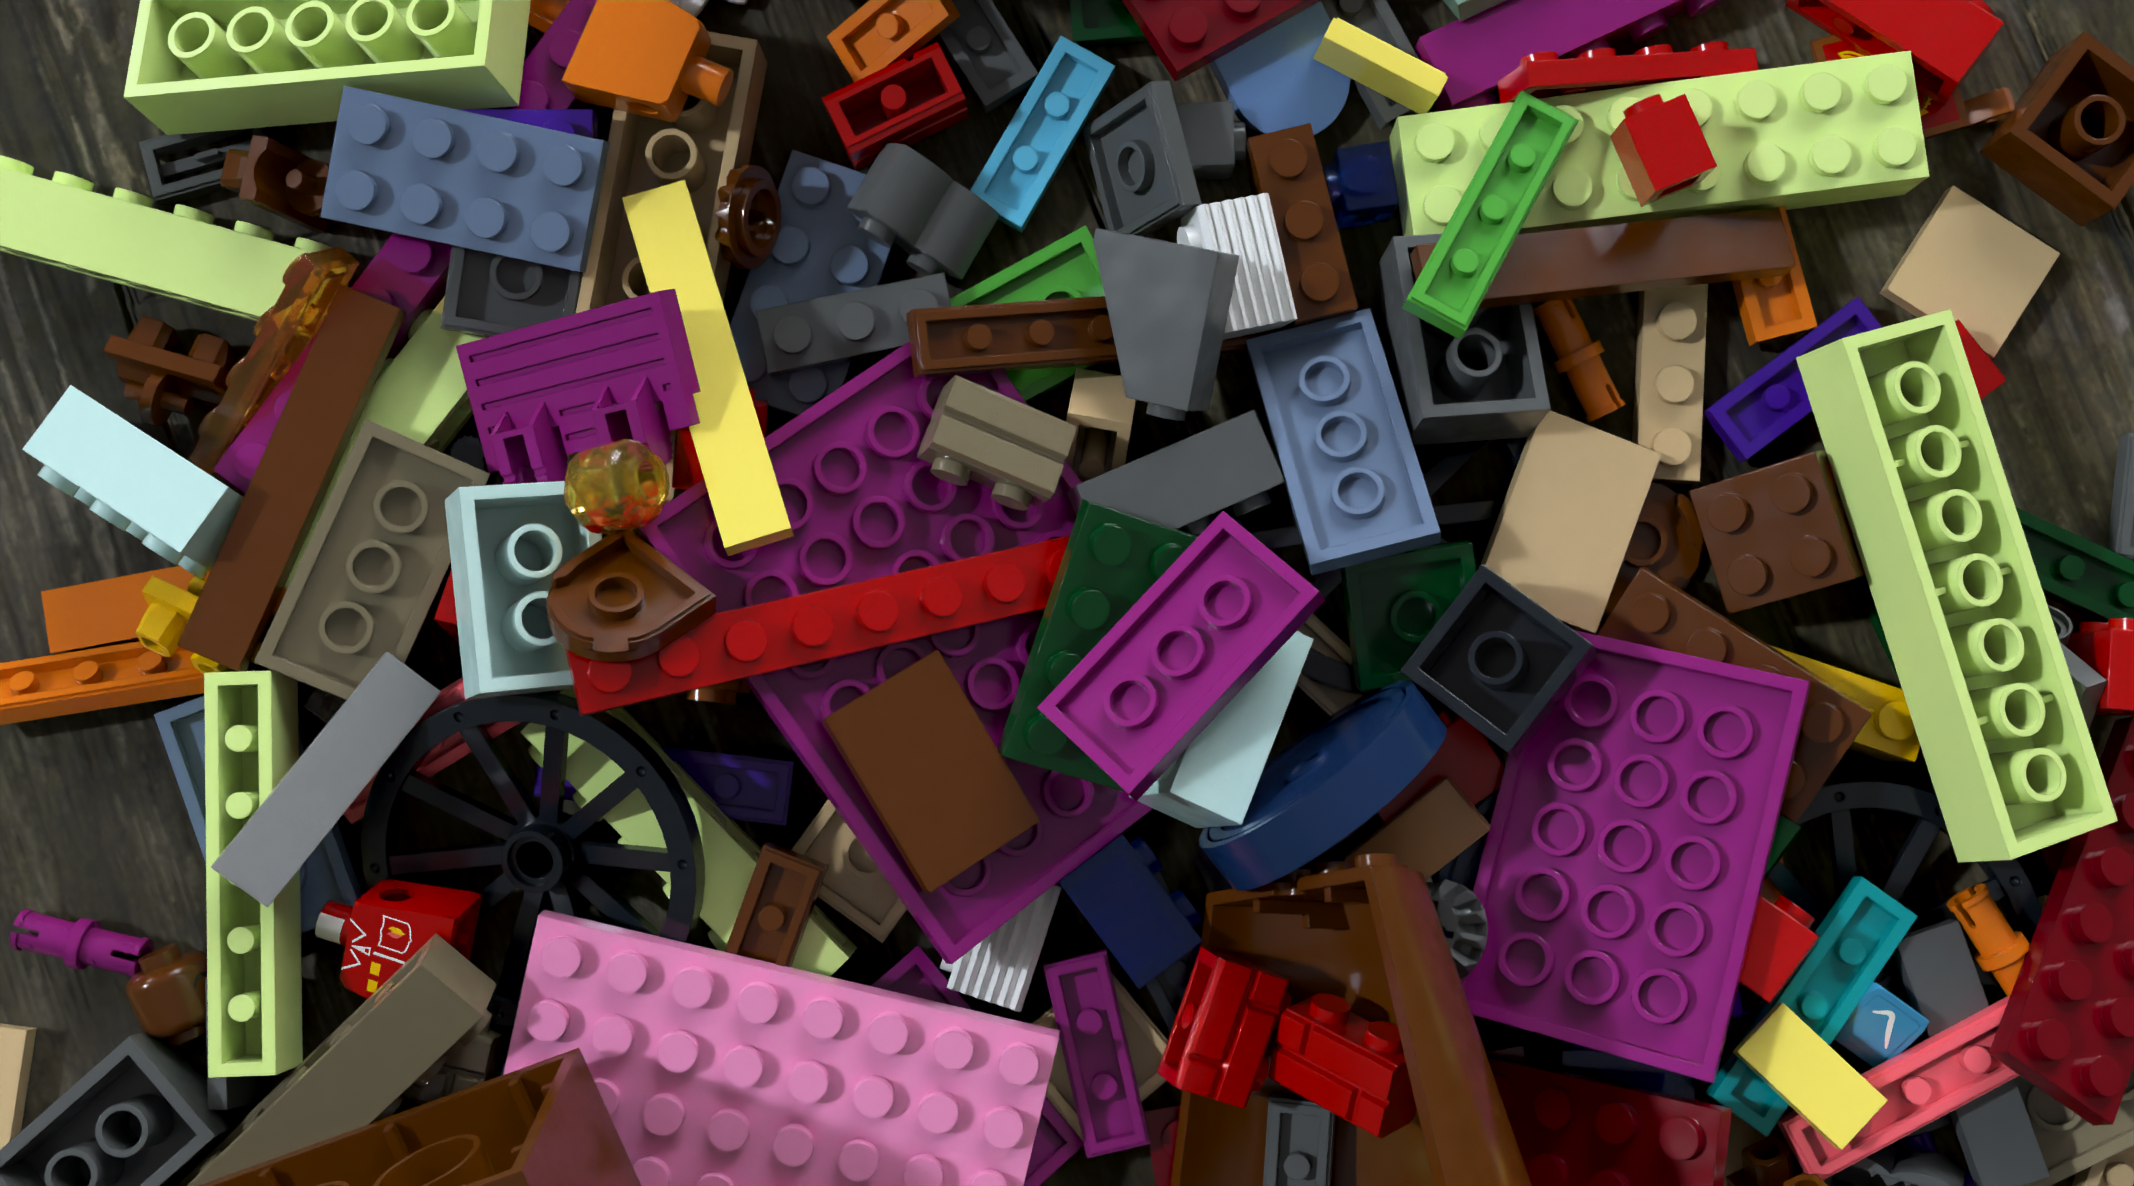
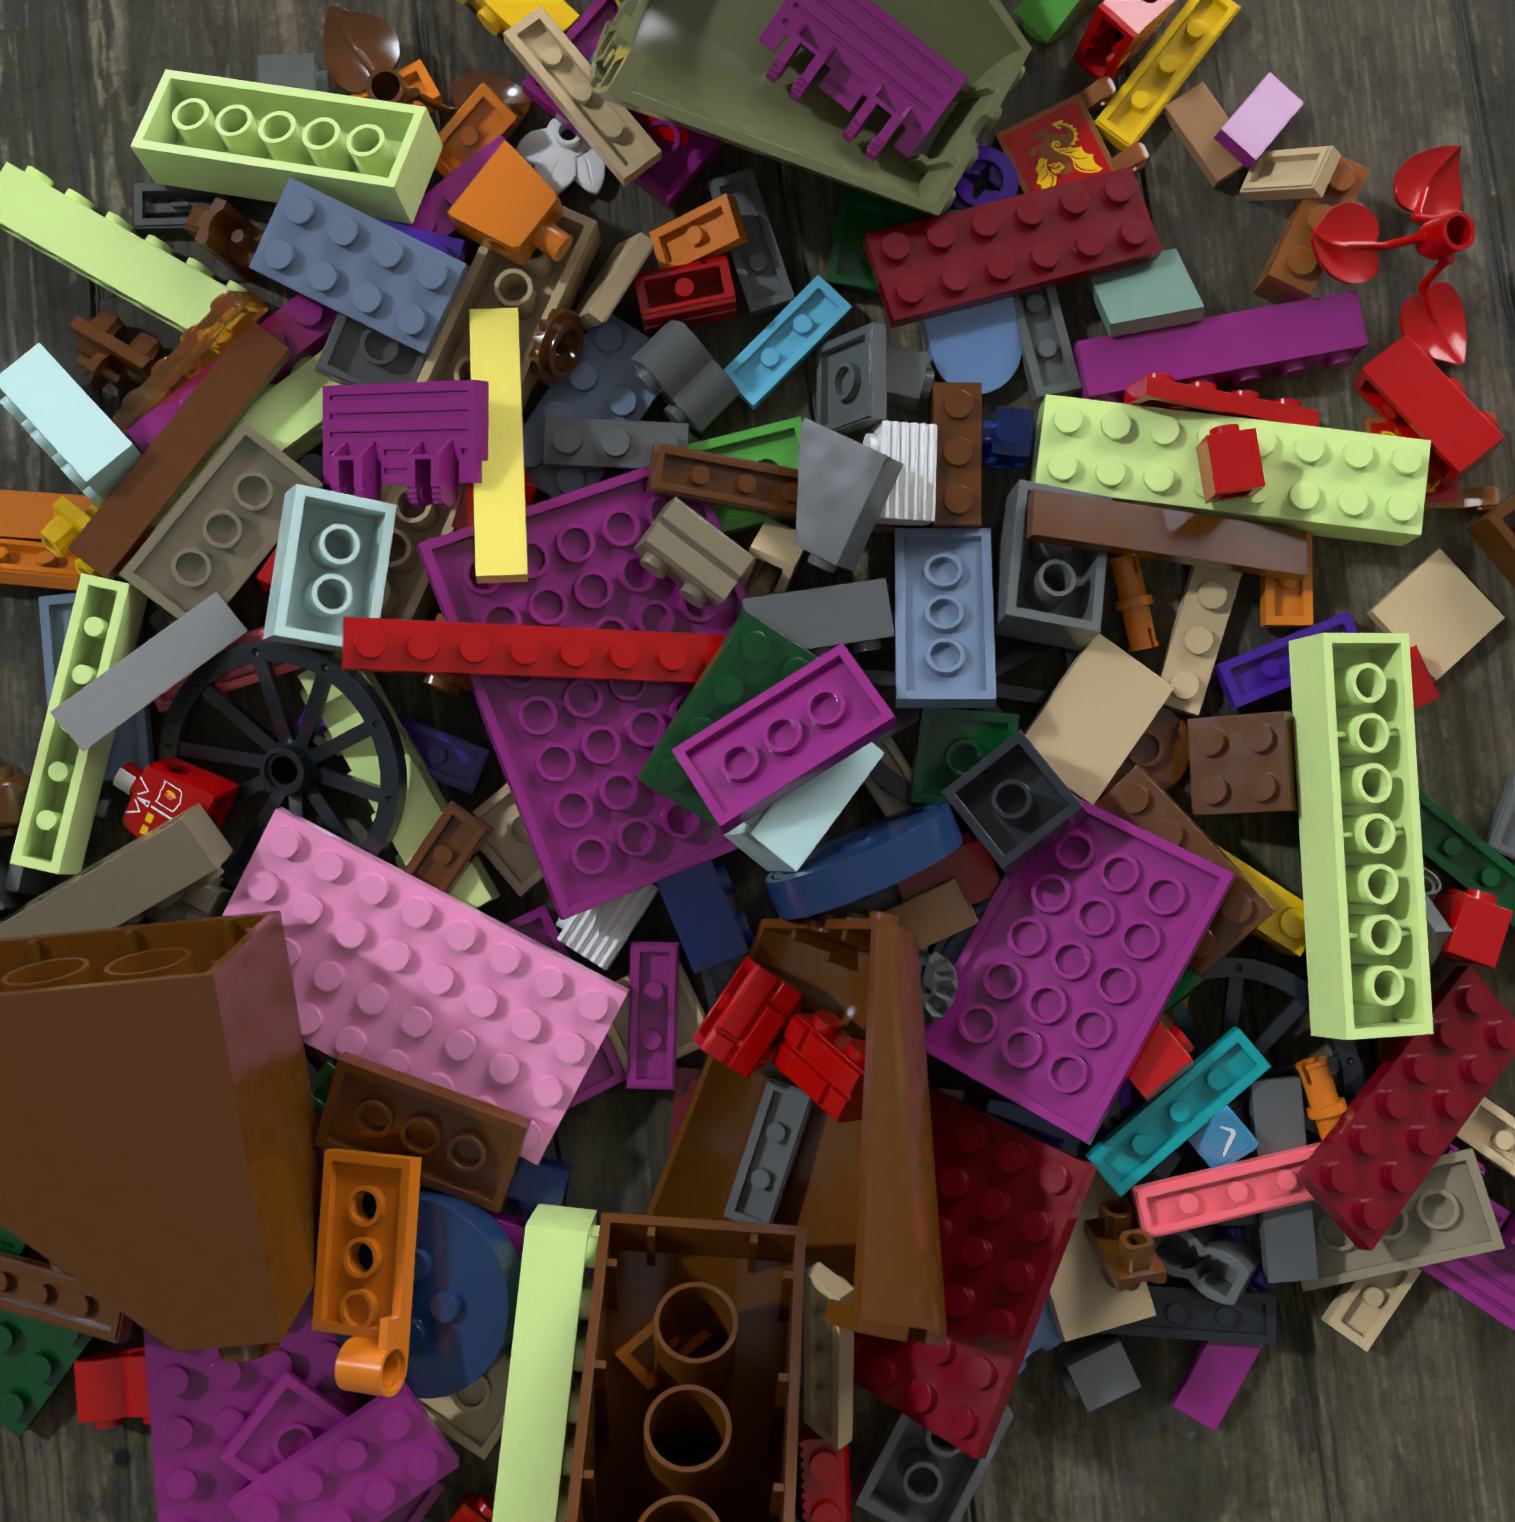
camera: 10 degrees right, 0 degrees up
reddish brown tile [546,529,717,662] -> none
clear yellow head [564,439,670,535] -> none
reddish brown tile [821,650,1040,893] -> none
light yellow tile [1313,17,1448,114] -> none
bright green tile [1402,90,1579,339] -> none
light yellow tile [1732,1003,1888,1150] -> none
none -> tan tile [574,232,655,331]

